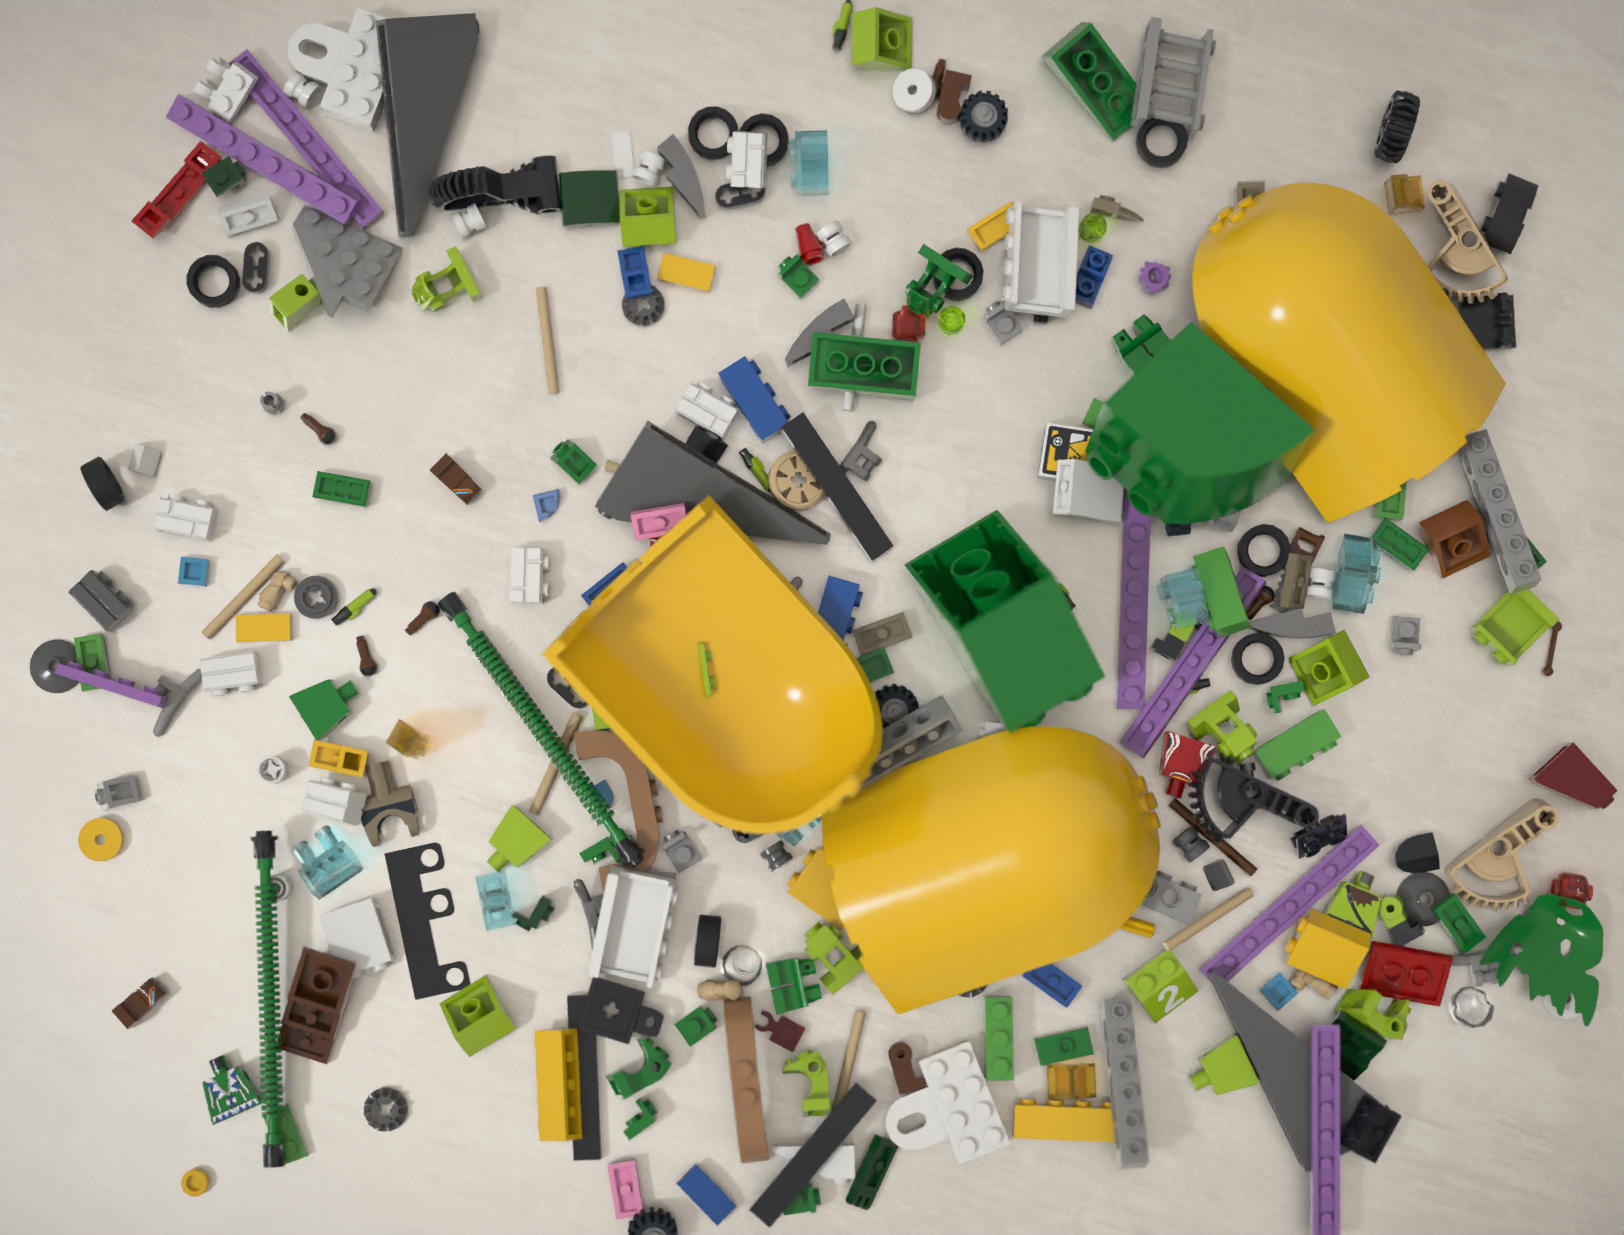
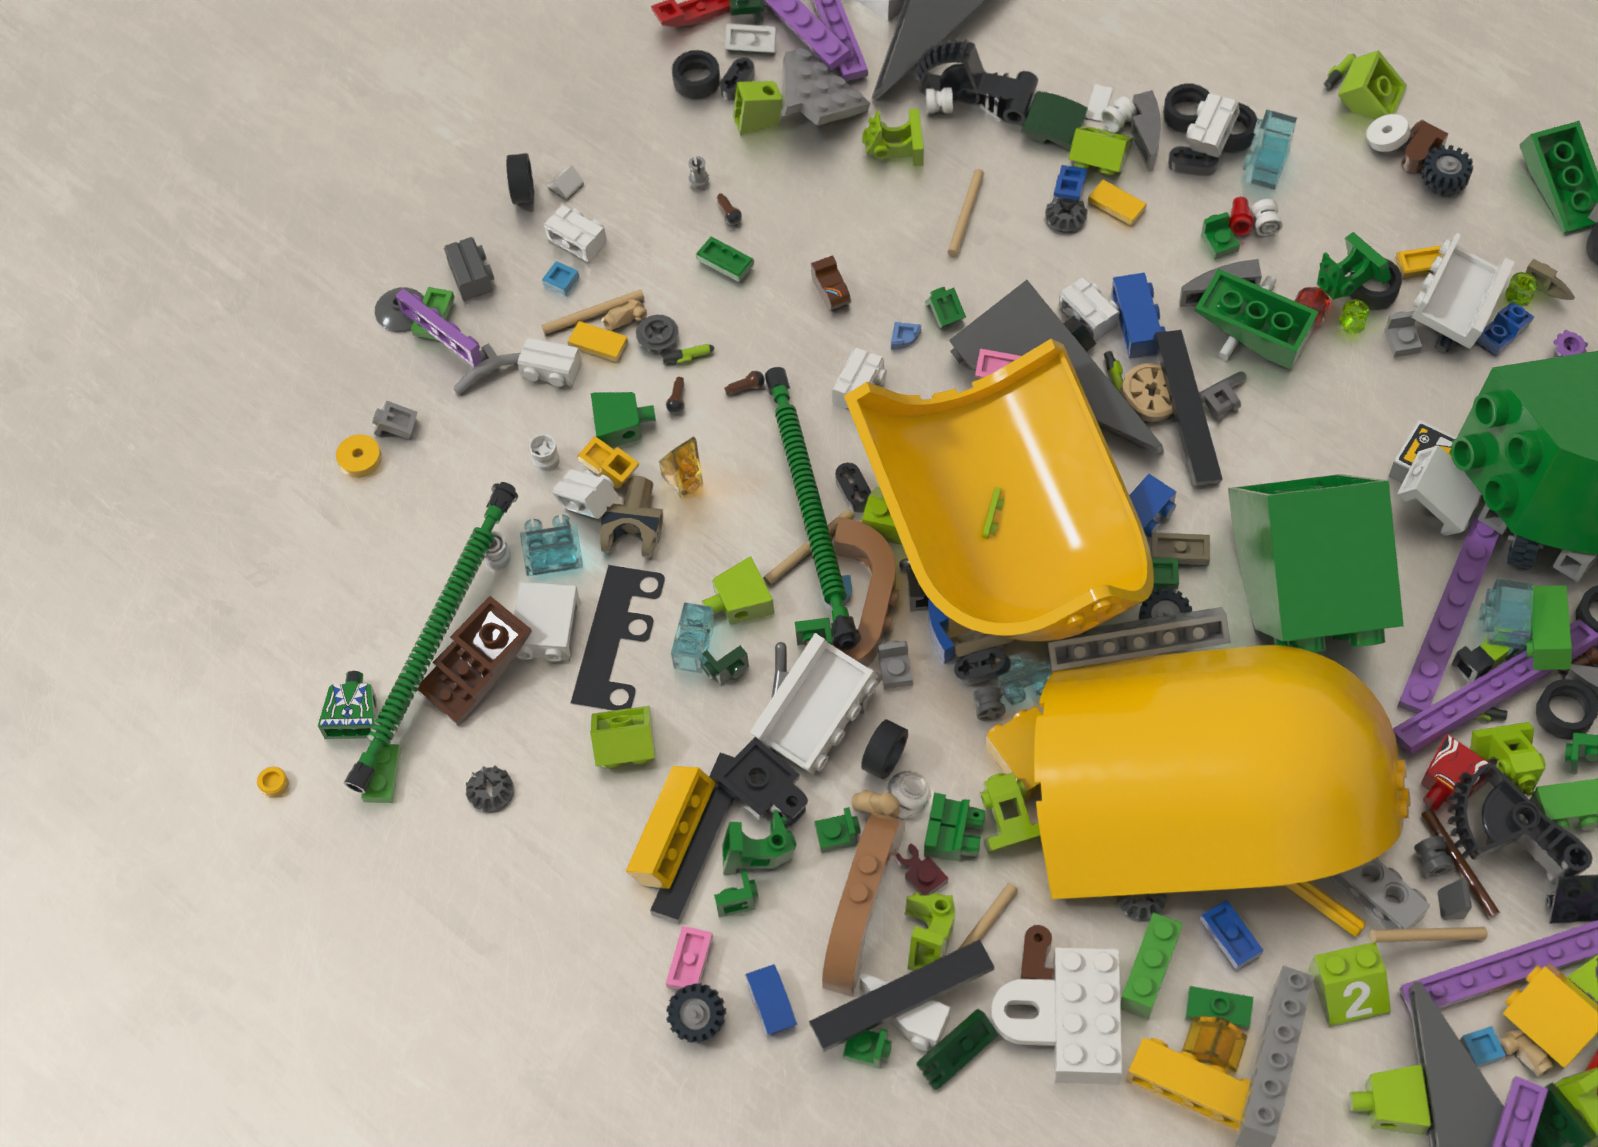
camera: 30 degrees right, 25 degrees down
reddish brown leg [111,977,167,1029] -> none

